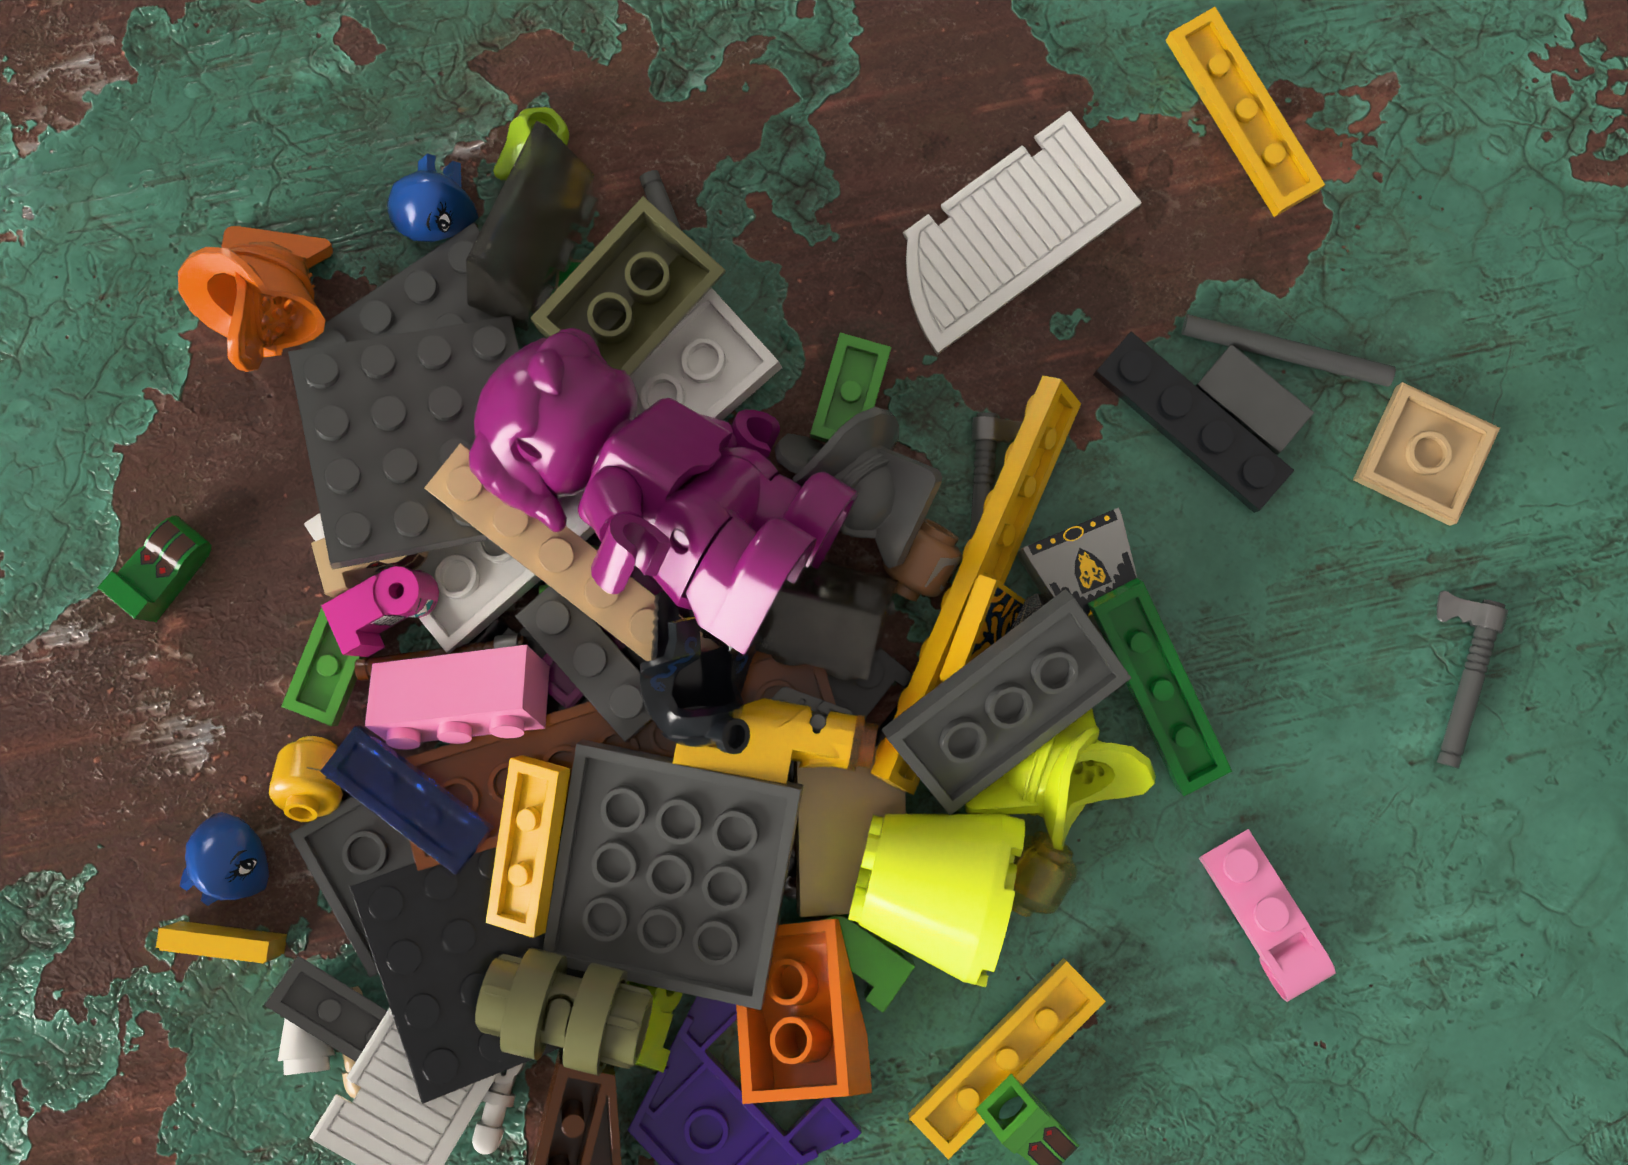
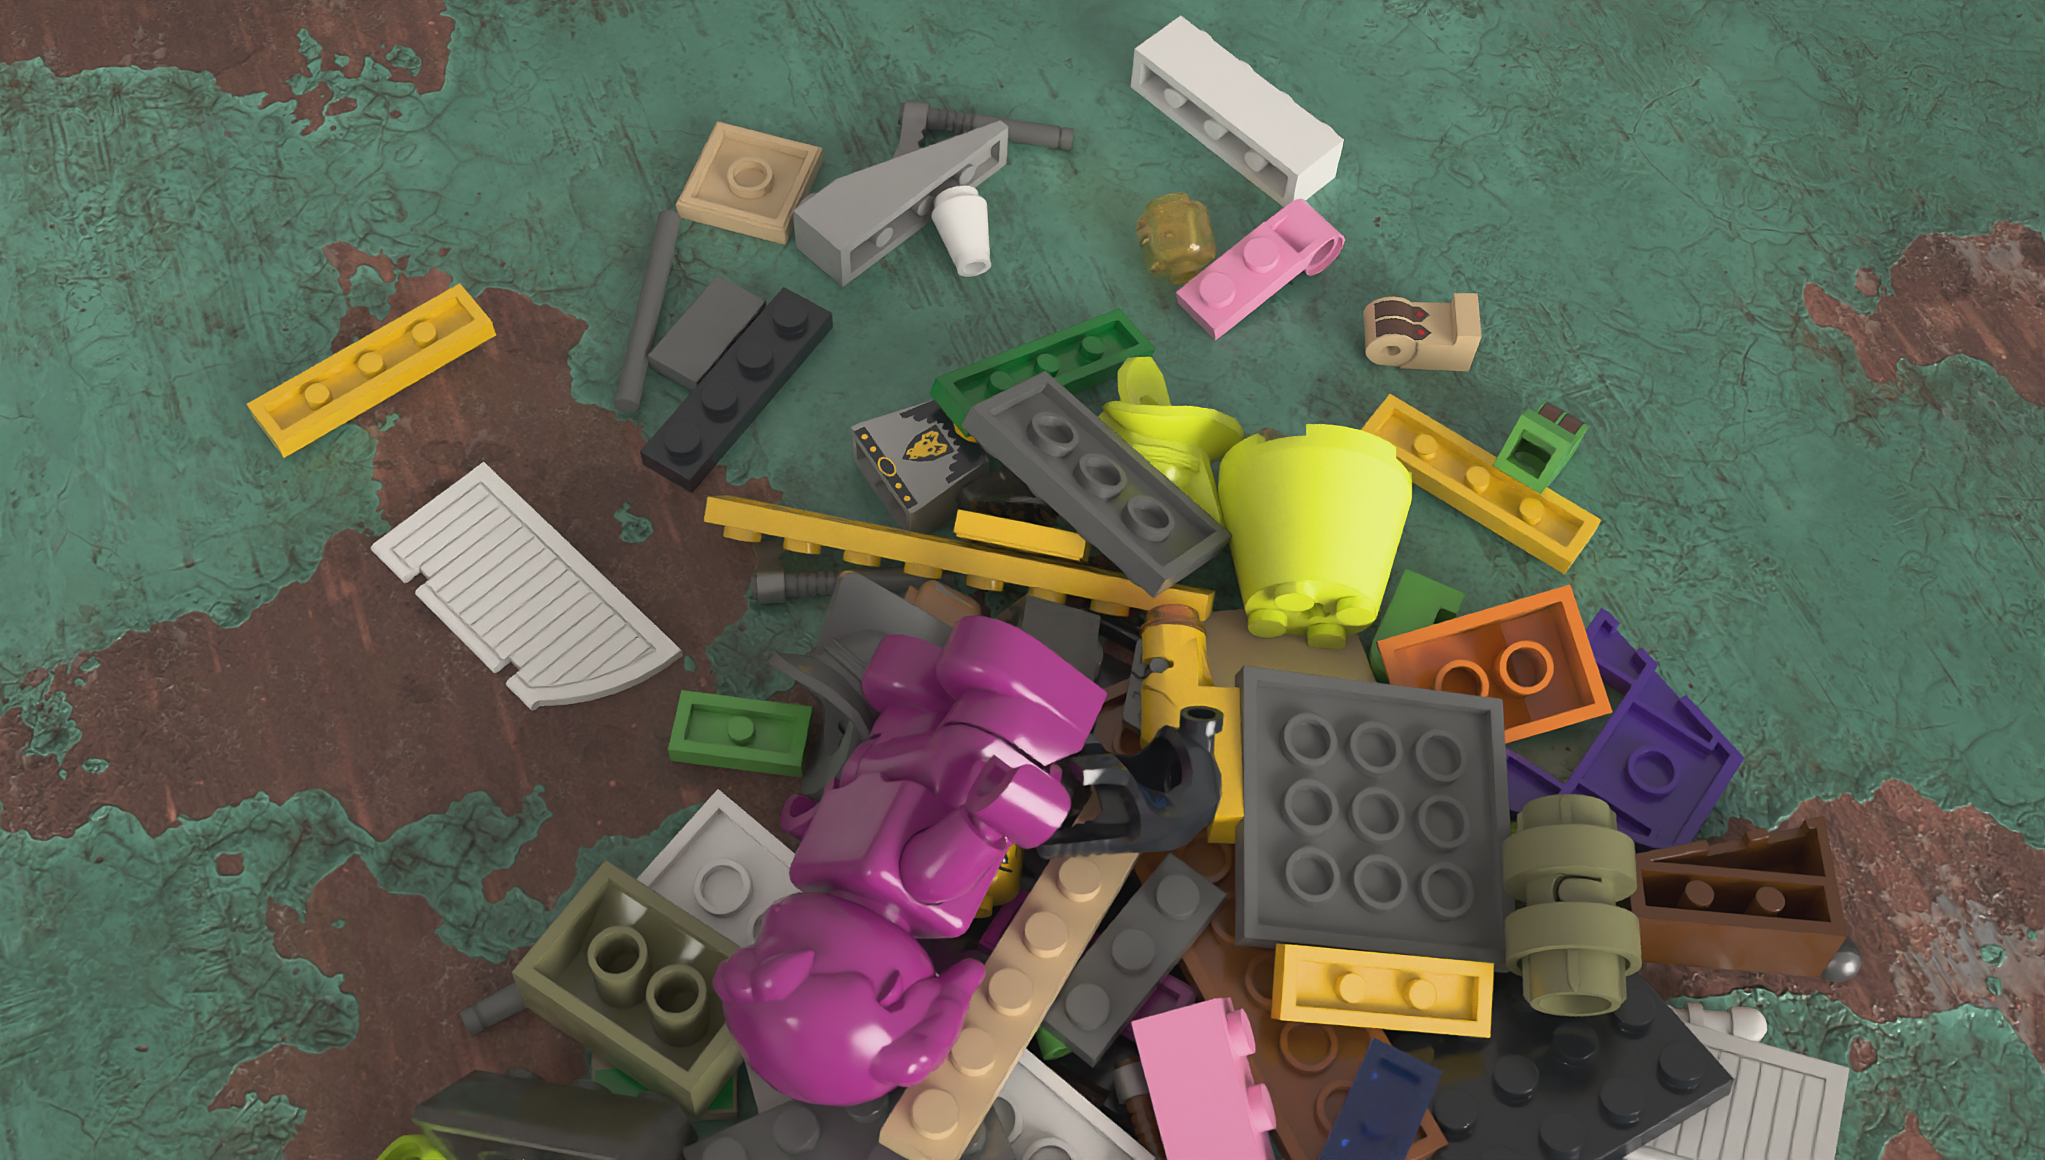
camera: 105 degrees left, 25 degrees down
none -> light grey slope [793,120,1008,287]
none -> white cone [931,186,991,277]
none -> white brick [1131,16,1344,207]
none -> clear yellow head [1136,193,1217,284]
none -> tan leg [1363,293,1482,372]

